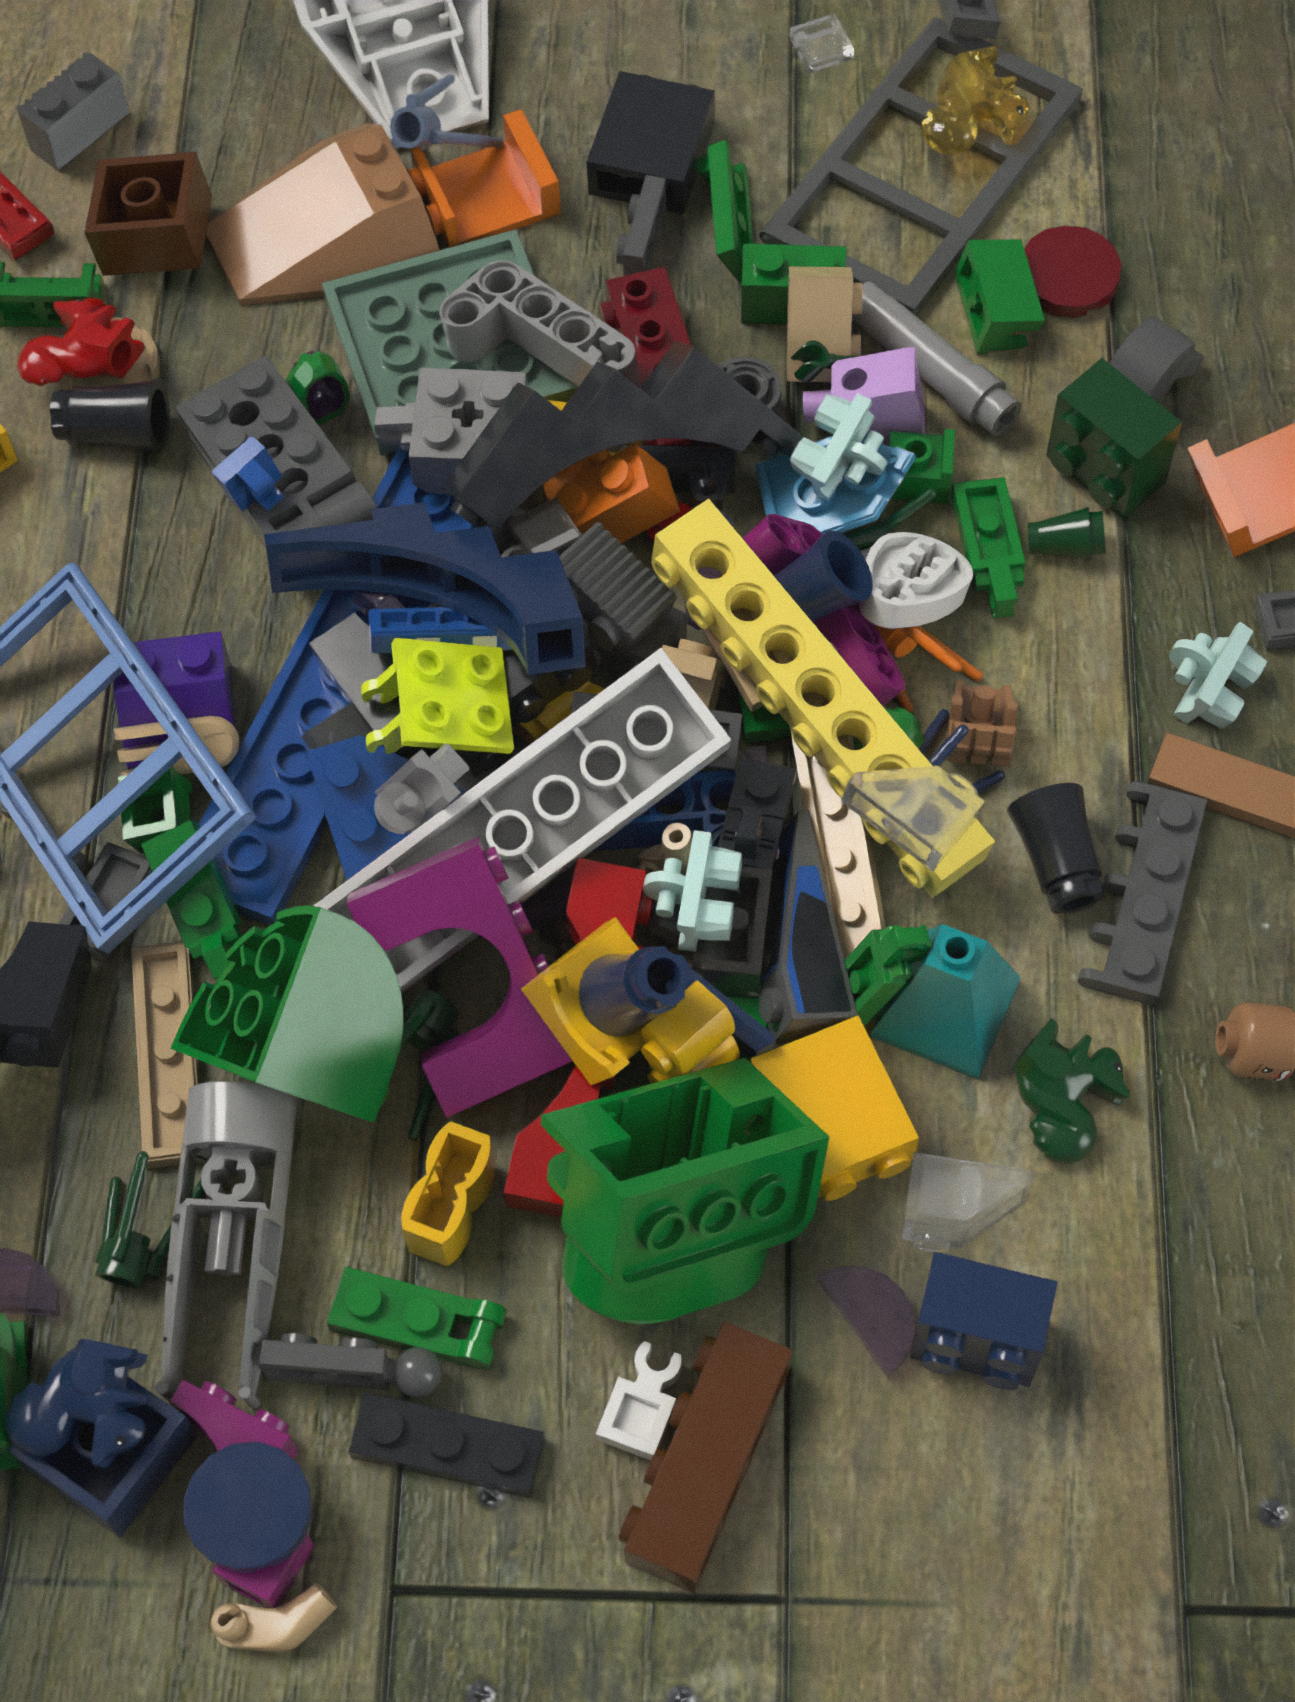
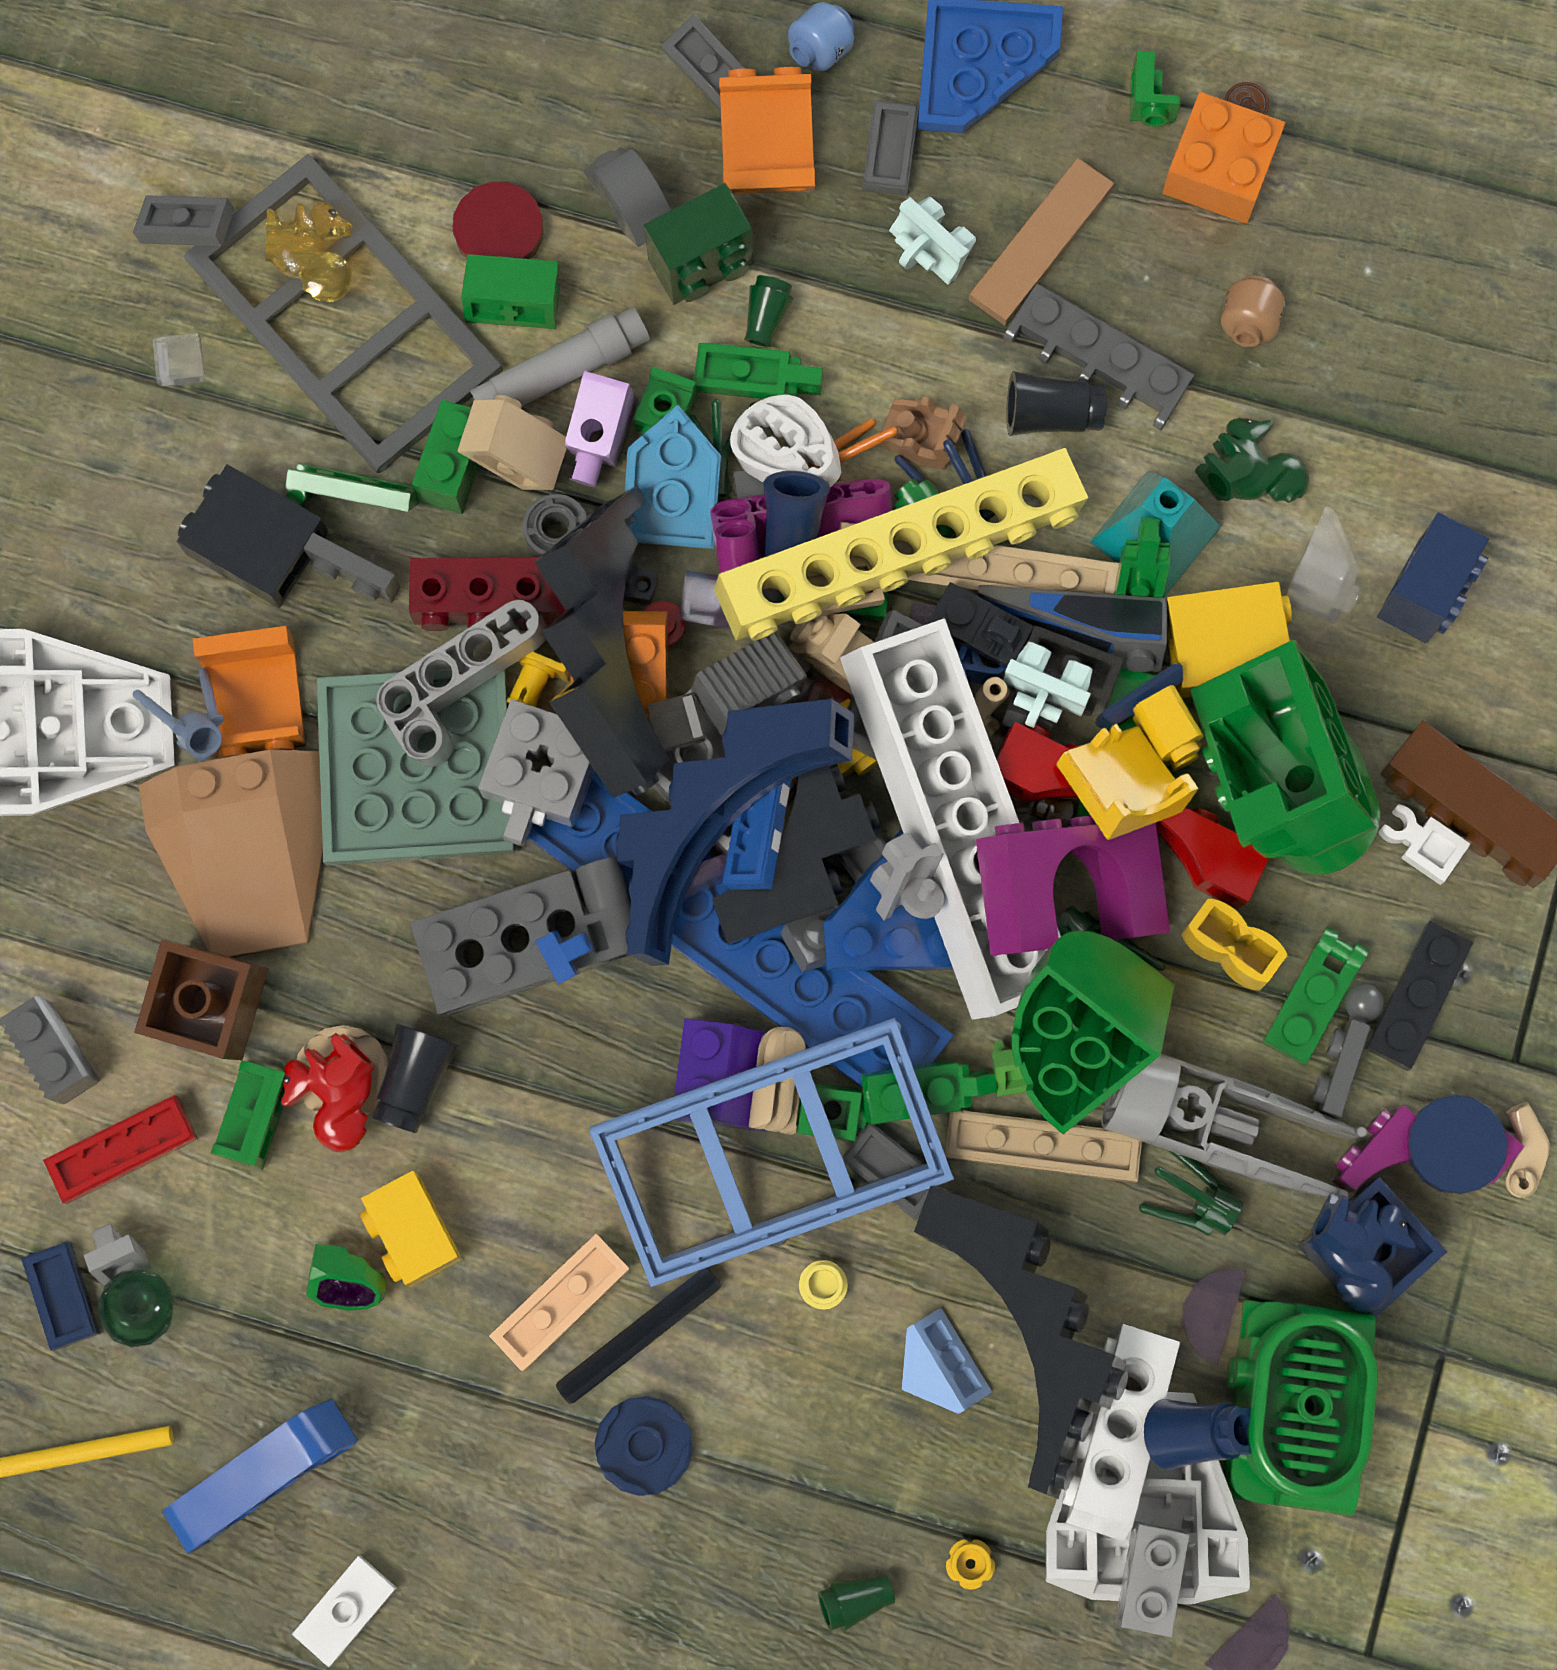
camera: 75 degrees left, 15 degrees up
rock [285,350,350,426] -> none
neon yellow plate [361,638,514,754] -> none
dark blue plant [579,946,692,1037] -> none
light aqua hips [790,393,887,501] -> none
dark green hand [791,340,859,382] -> none
tile [818,1266,914,1379] -> none
clear slope [841,766,985,872] -> none

